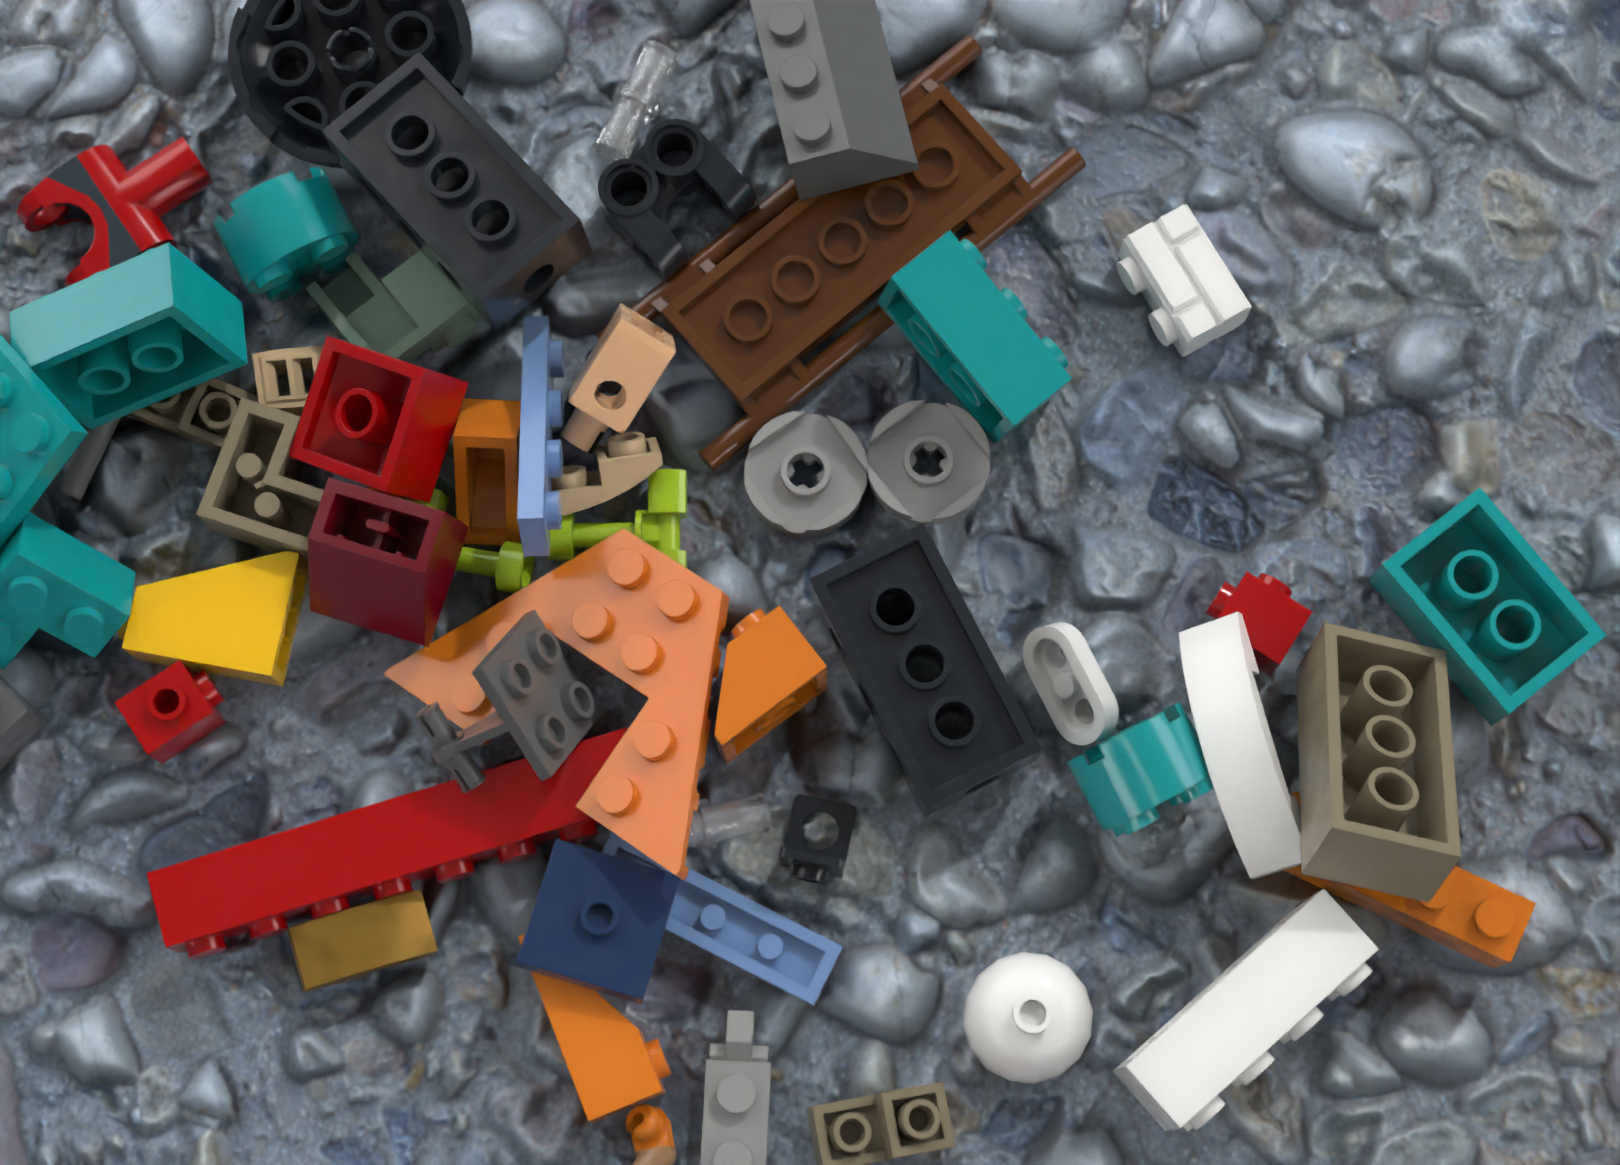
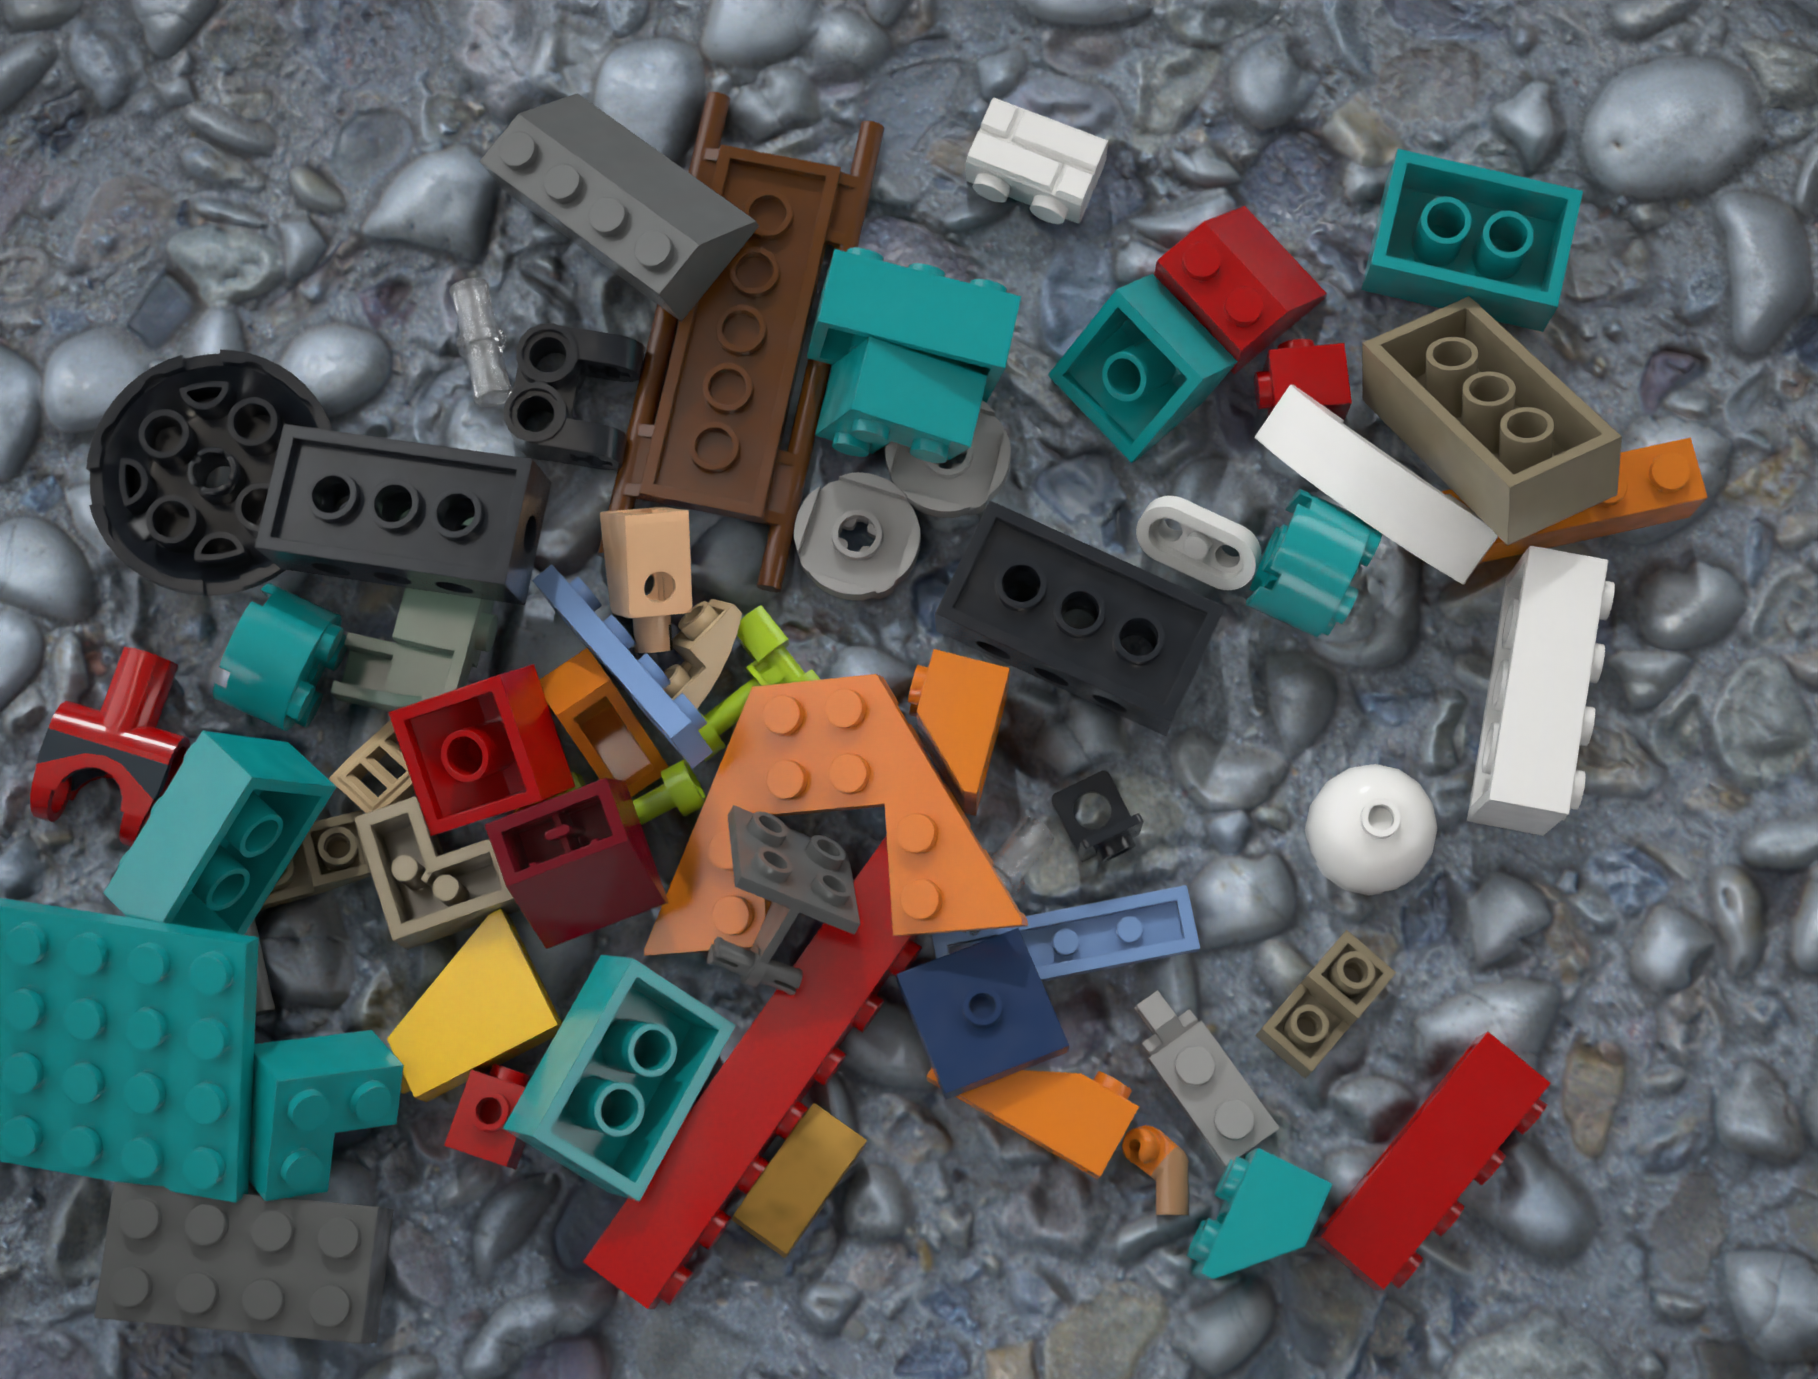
camera: 35 degrees left, 0 degrees up
none -> teal brick [503,955,736,1201]
none -> teal brick [815,336,988,463]
none -> teal slope [1048,274,1238,463]
none -> red slope [1154,206,1327,374]

